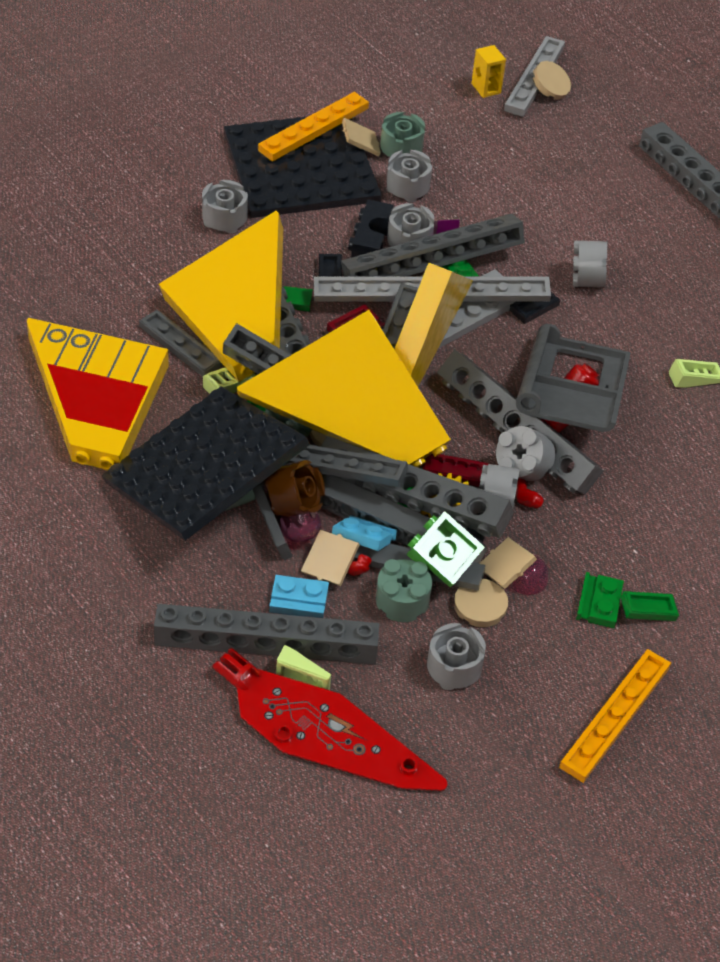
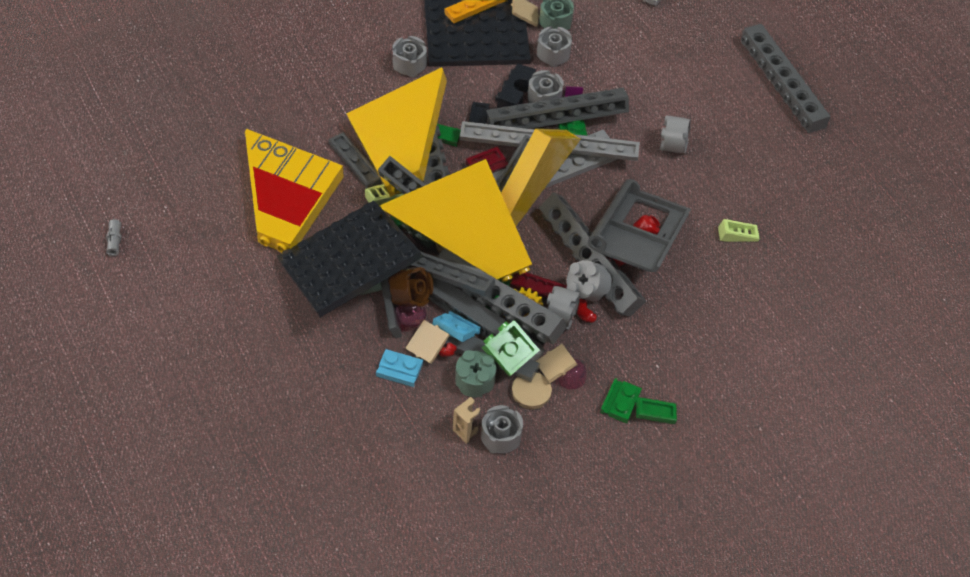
camera: 10 degrees right, 5 degrees up
dark grey brick [154,604,380,665] -> none
red wing [212,647,448,791] -> none
yellowish green slope [276,645,331,690] -> none
black tile [509,292,560,324] -> none
light orange plate [559,649,671,783] -> none
none -> tan hinge [453,397,480,444]

